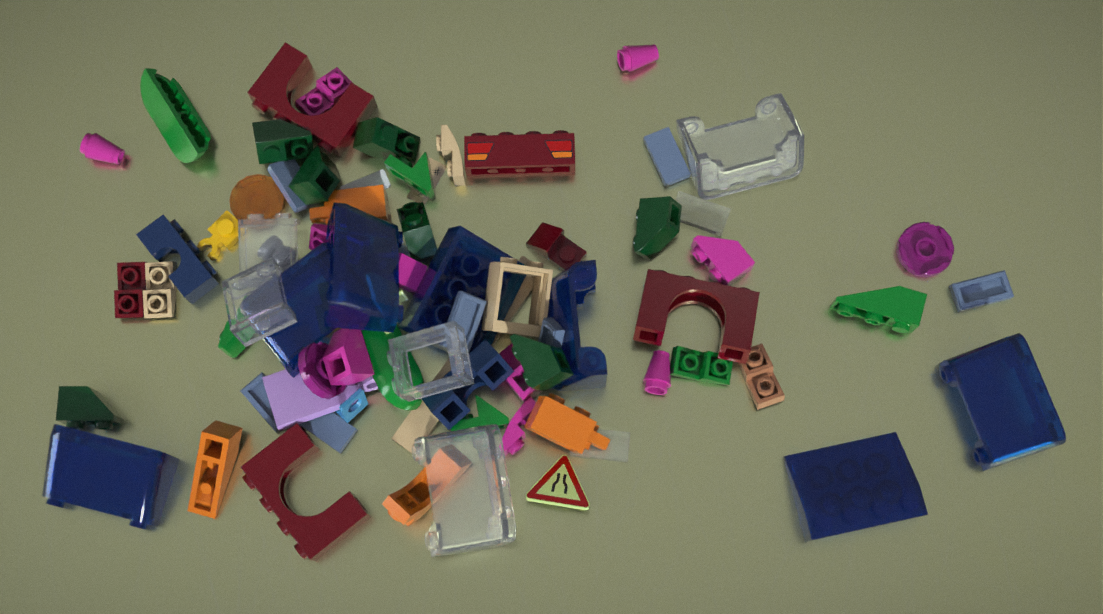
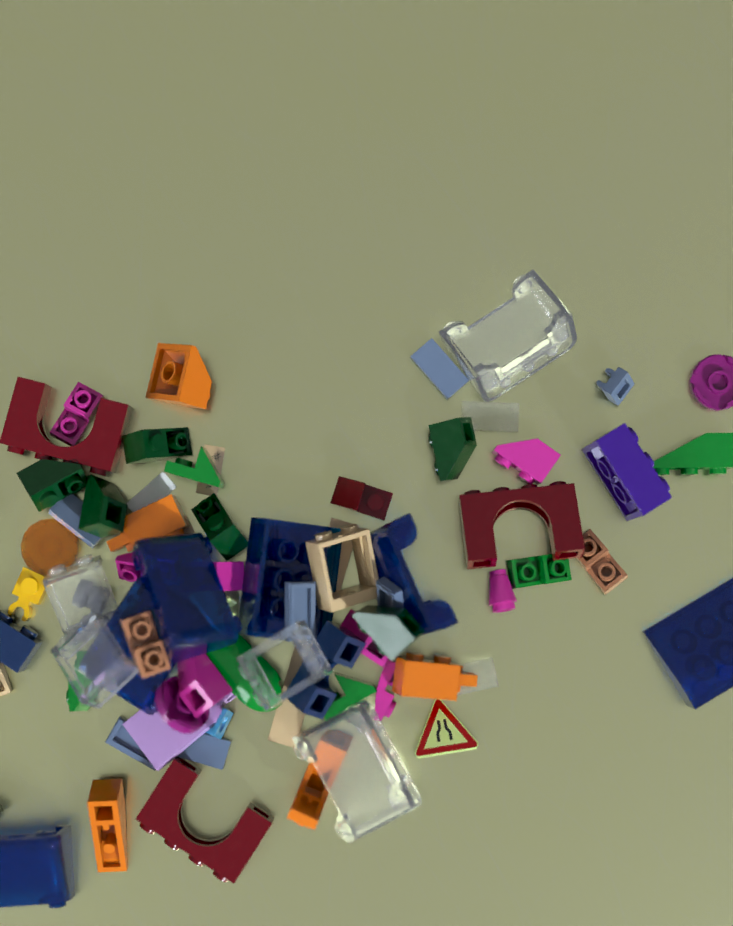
camera: 20 degrees left, 10 degrees up
tan slope [436,125,466,186] -> none
dark red brick [464,130,575,177] -> none
dark pink cone [617,44,659,72] -> none
none -> nougat slope [120,610,171,679]
none -> orange slope [145,343,212,409]
none -> dark purple slope [581,423,672,521]
none -> sand blue tile [596,367,635,406]

